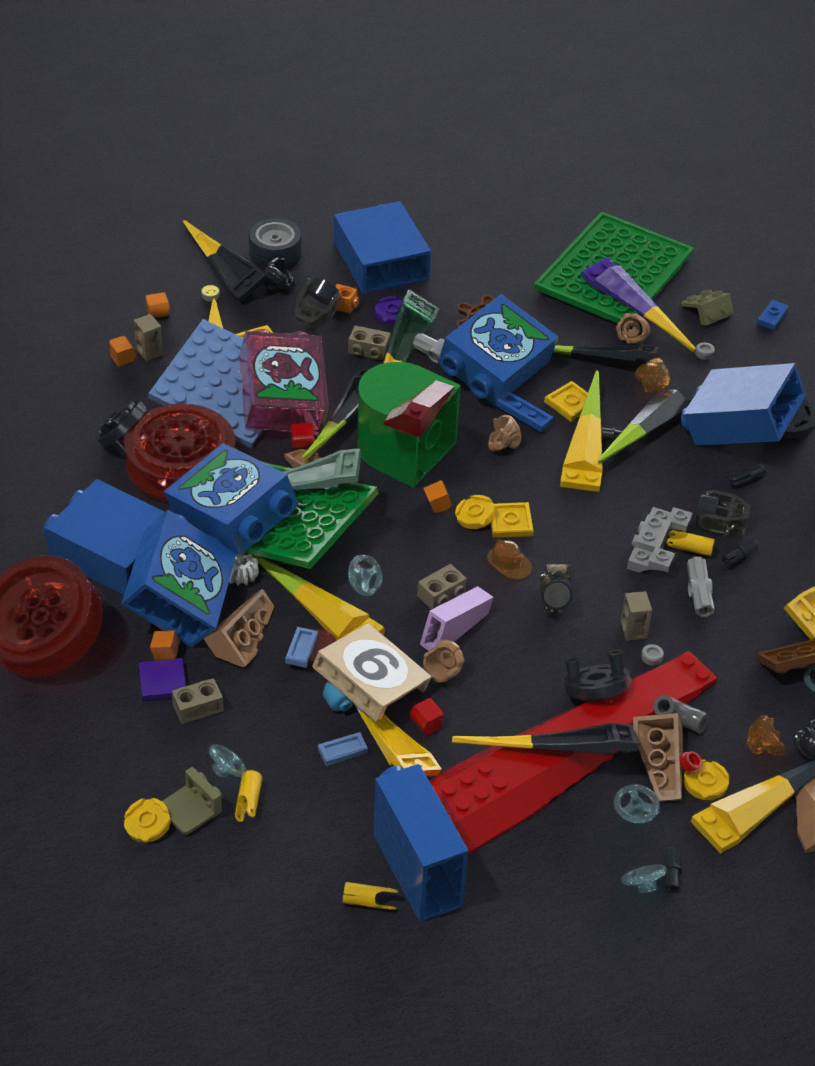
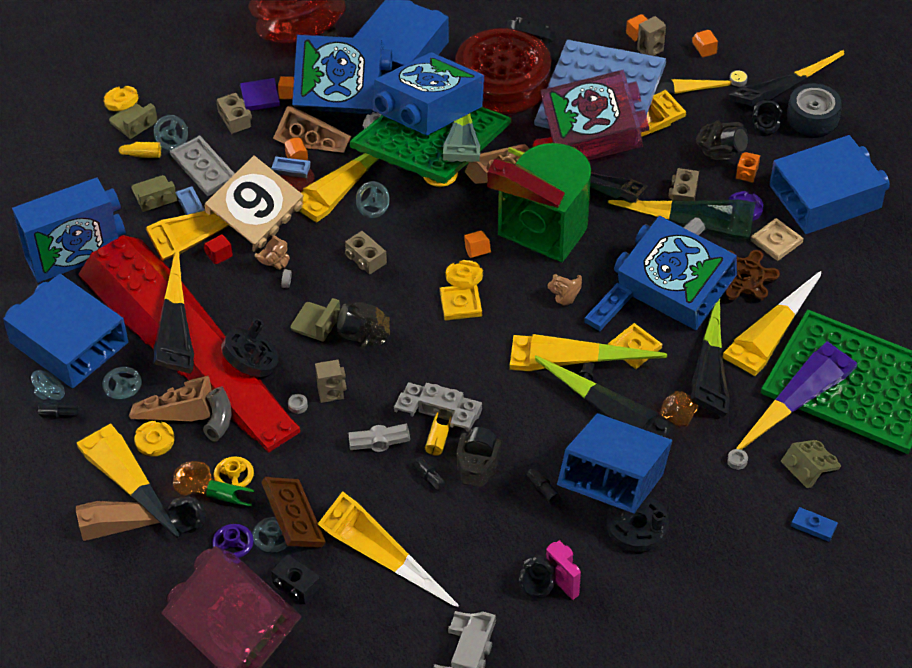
camera: 90 degrees right, 5 degrees up
lavender slope [420,586,494,651] -> none
clear orange piece [487,539,532,580] -> none
medium nougat hair [616,313,650,345] -> none
red plate [680,751,702,774] -> none
none -> blue brick [3,273,128,389]
none -> olive bracket [132,175,177,212]
none -> light grey tile [170,136,235,196]
none -> green piece [206,480,254,506]
none -> yellow piece [214,457,254,487]
none -> light grey tile [281,269,292,289]
none -> orange piece [284,138,308,161]
none -> olive bracket [291,298,340,342]
none -> yellow plate [723,271,821,376]
none -> tan tile [750,218,803,261]

